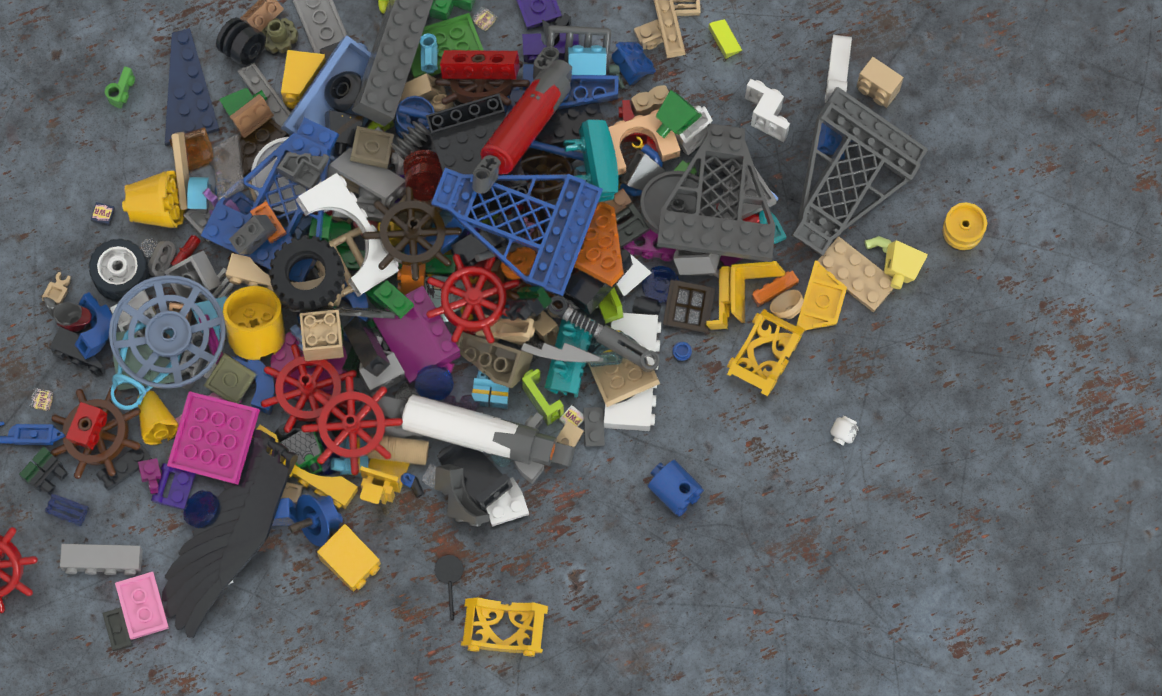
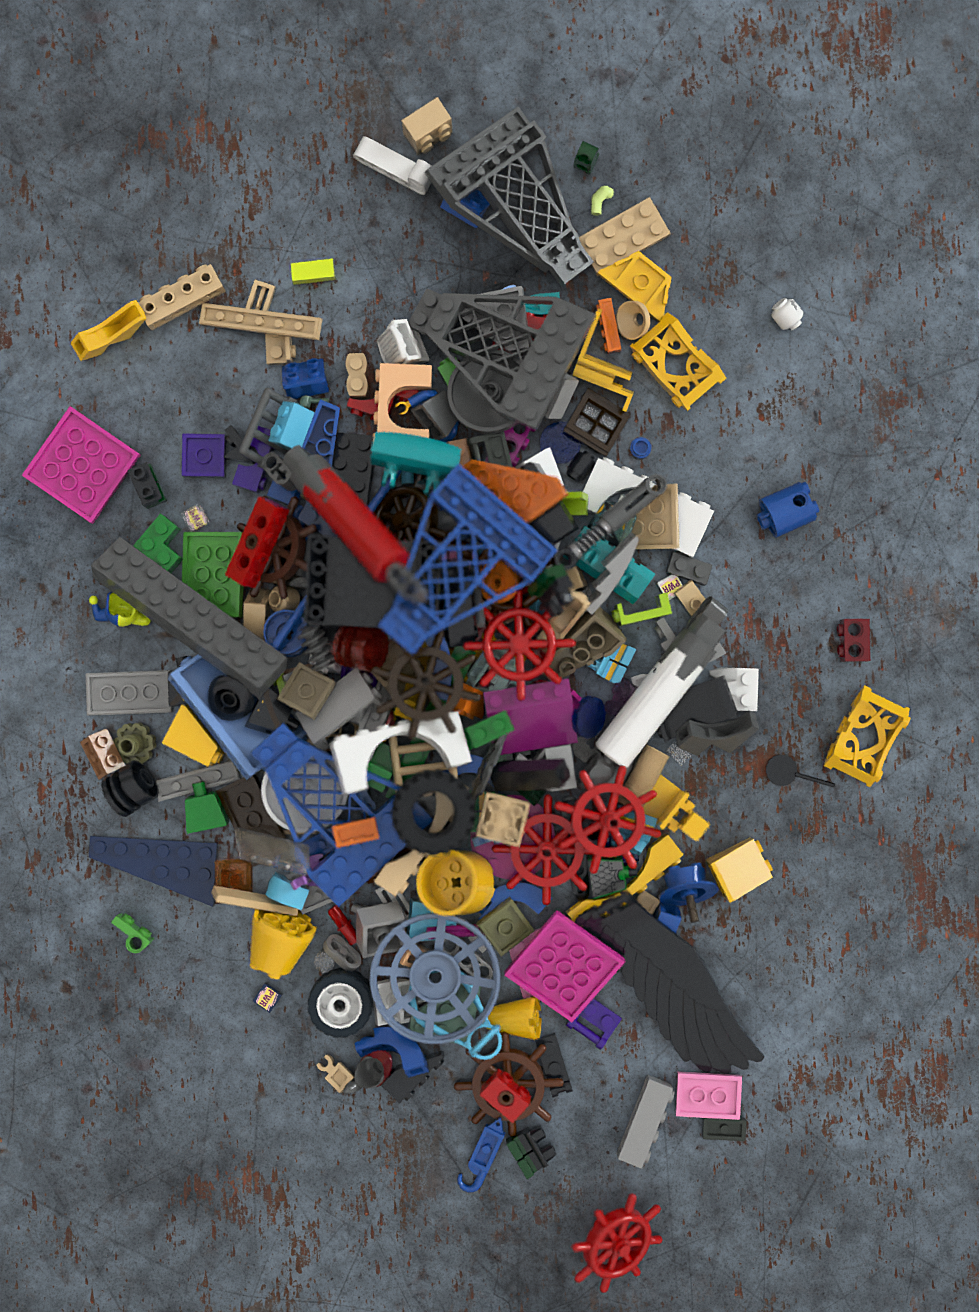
camera: 70 degrees left, 15 degrees up
clear tile [30,388,54,411] -> none
clear blue tile [45,493,89,526] -> none
magenta plate [138,458,161,494] -> none
clear blue tile [183,490,219,528] -> none
dark grey brick [229,215,277,254] -> none
medium nougat plate [230,94,274,138] -> none
dark grey slope [277,152,329,190] -> none
arm [401,473,424,498] -> none
medium azure piece [420,33,439,73] -> none
green torso [656,90,702,138] -> none
white bracket [745,79,790,142] -> none
light yellow torso [884,240,928,289] -> none
yellow wheel [942,202,987,250] -> none
none -> dark green leg [573,141,599,175]
none -> dark red brick [837,619,870,662]

